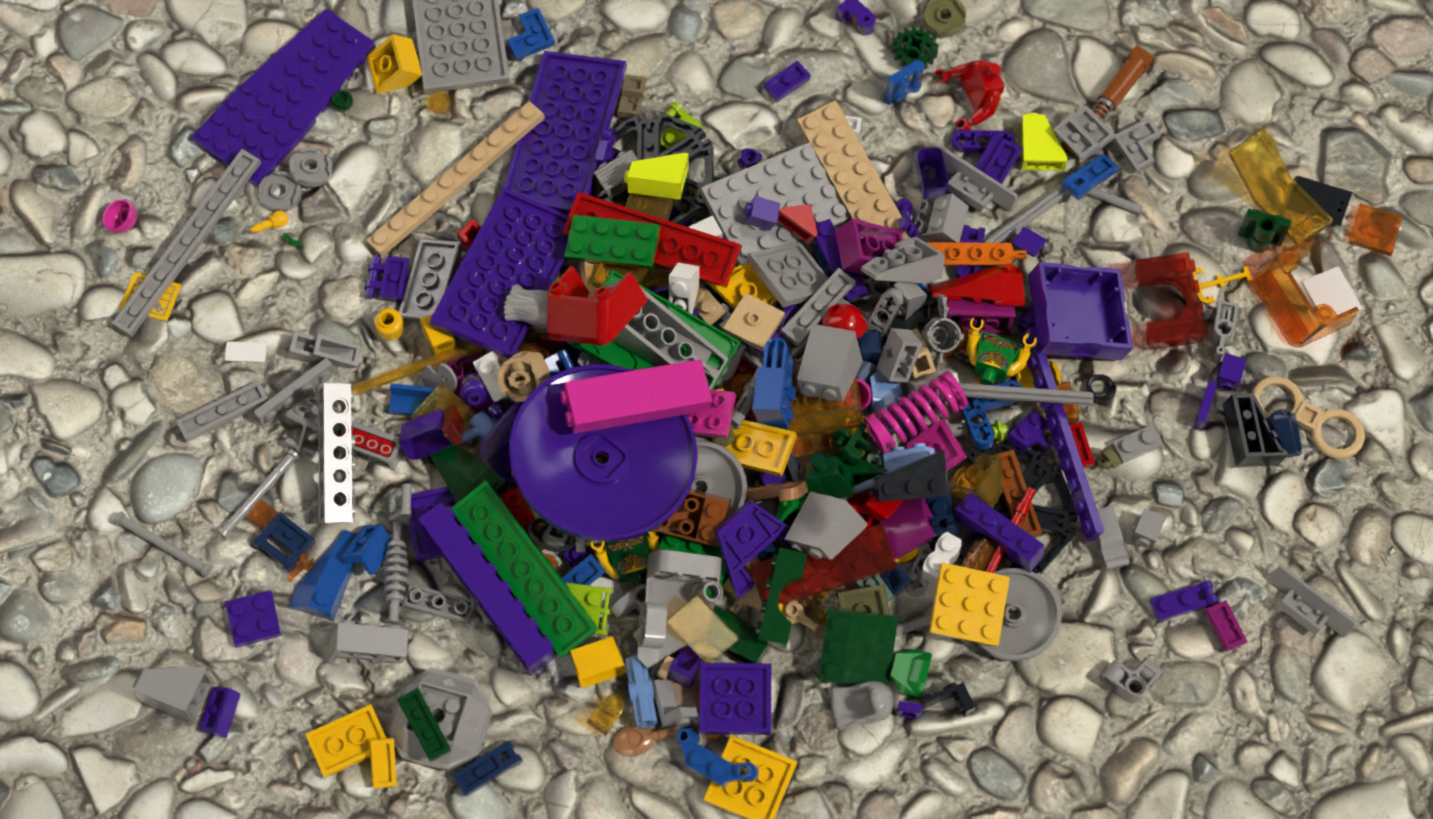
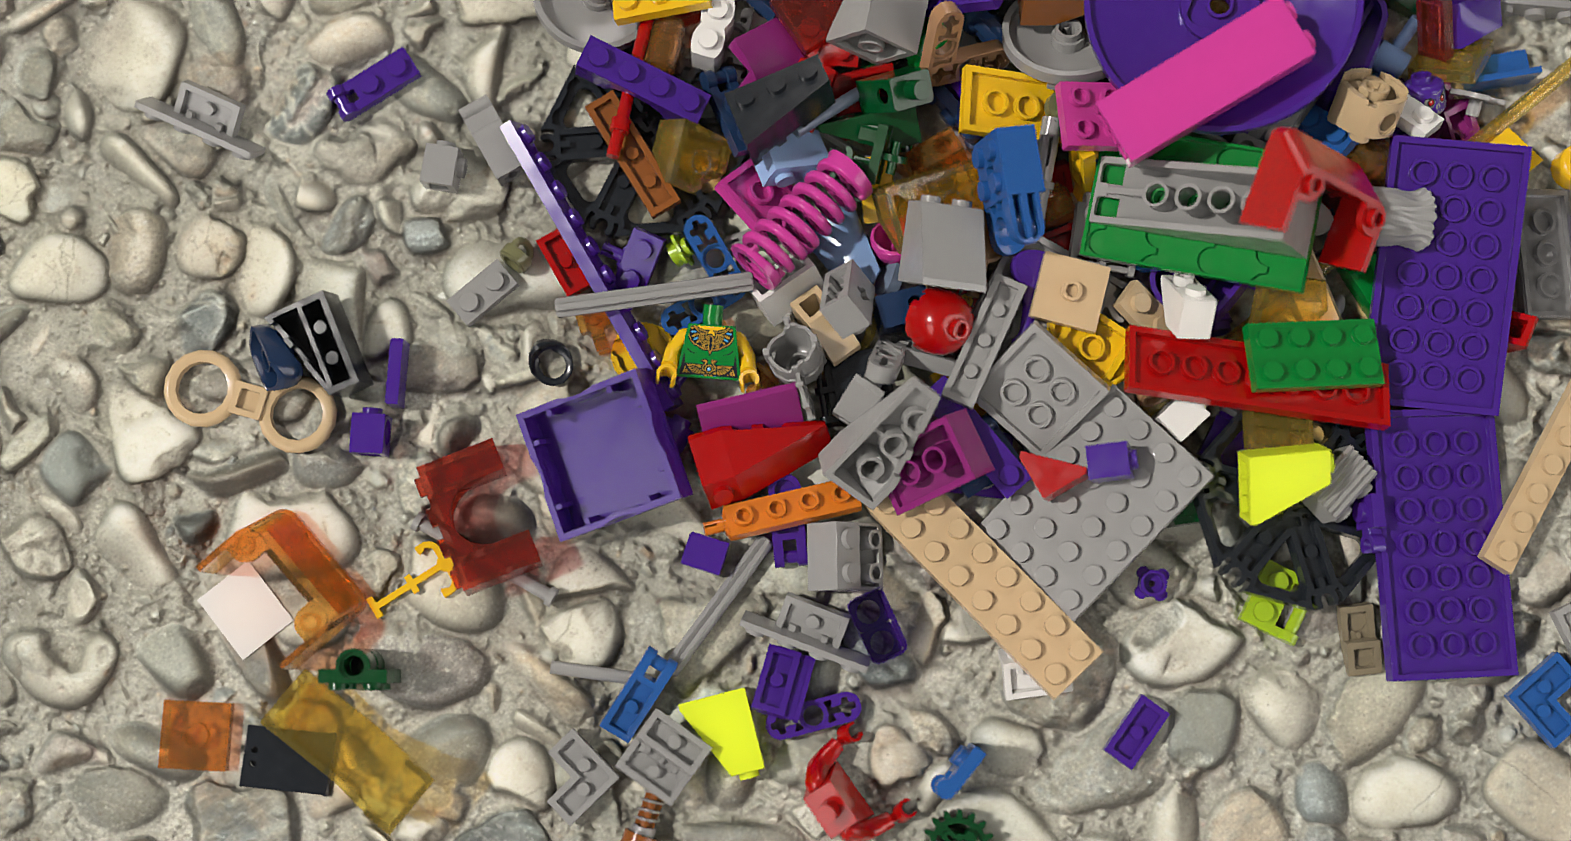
camera: 165 degrees right, 15 degrees up
dark purple hinge [895,198,919,238] -> none
magenta plate [1204,600,1248,652] -> none
light grey piece [1211,300,1239,363] -> none

